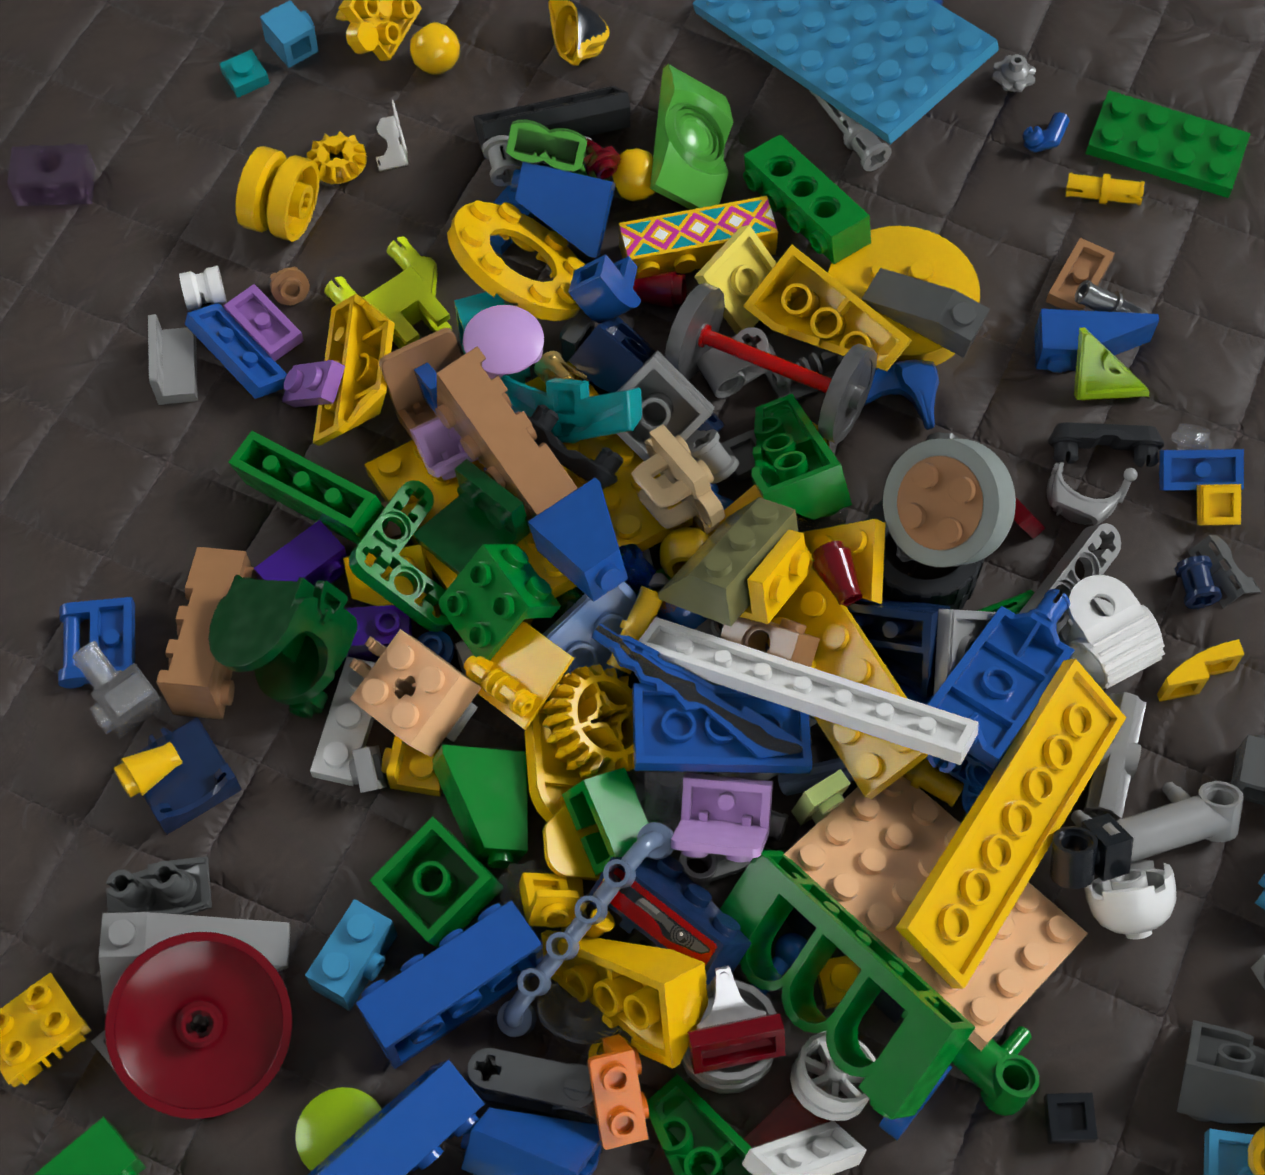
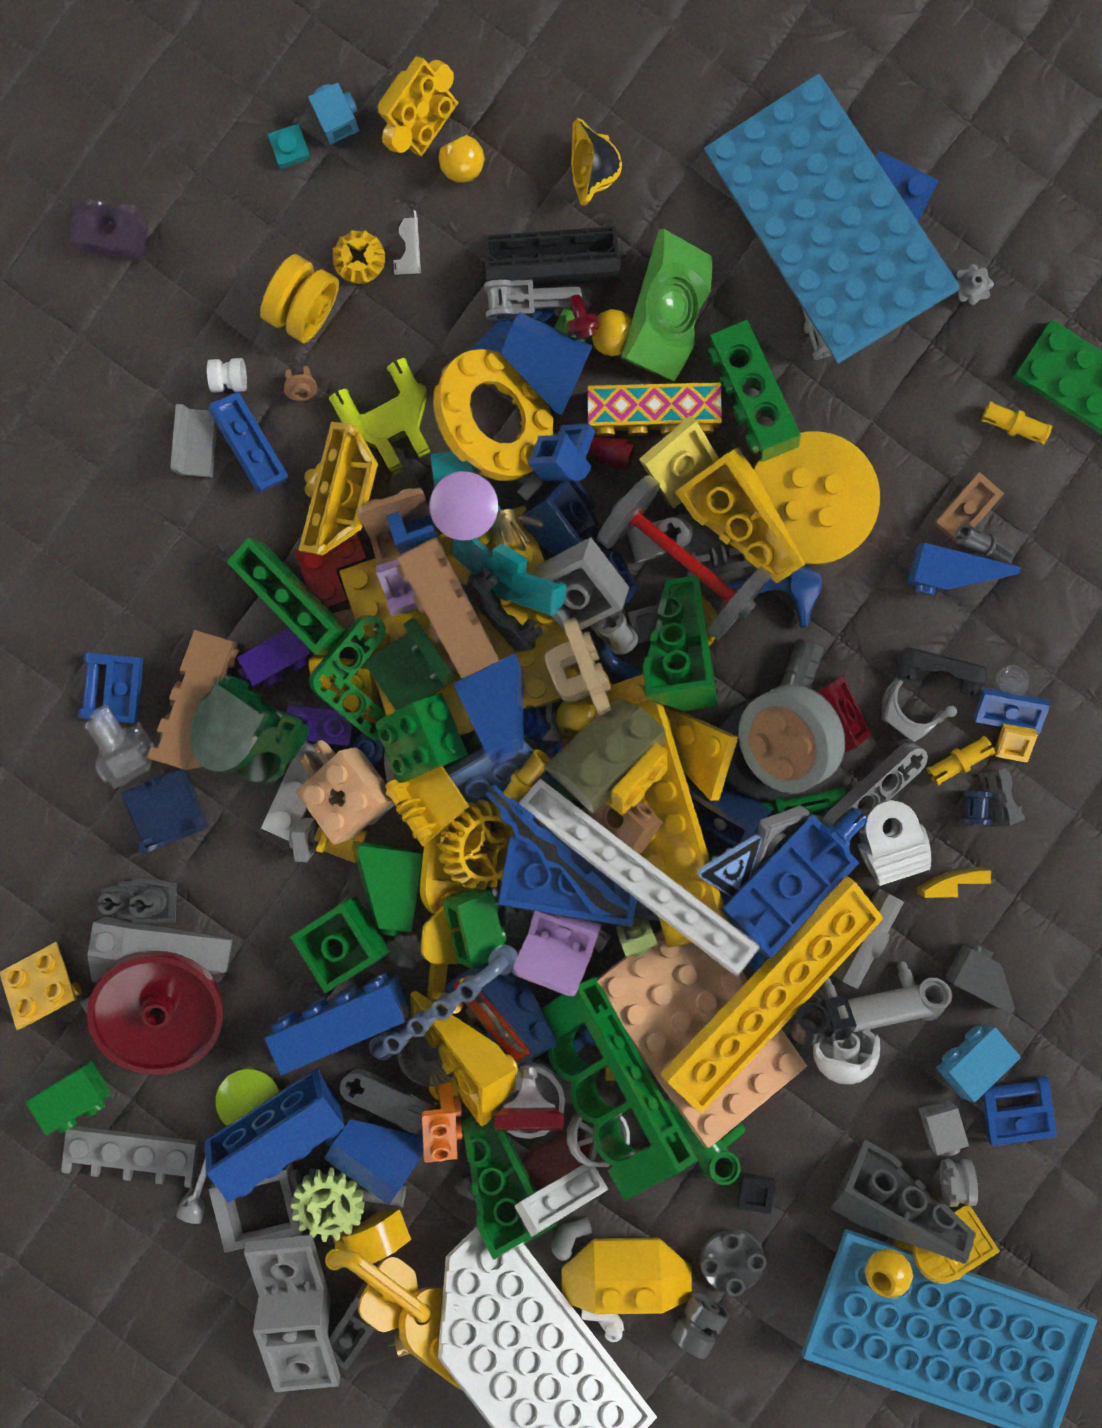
camera: 15 degrees right, 25 degrees up
yellow cone [113,742,183,798] -> none
medium lavender plate [223,284,304,361] -> none
medium lavender plate [282,360,345,408] -> none
dark azure brick [305,899,398,1011] -> none
bright green brick [506,120,587,171] -> none
yellow bracket [519,873,580,928] -> none
dark red cone [811,540,863,606] -> none
dark grey slope [861,268,990,358] -> none
blue arm [1022,112,1070,152] -> none
lime tile [1074,328,1149,400] -> none
none -> red plate [294,532,368,608]
none -> piece [697,835,762,897]
none -> yellow pin [926,736,995,786]

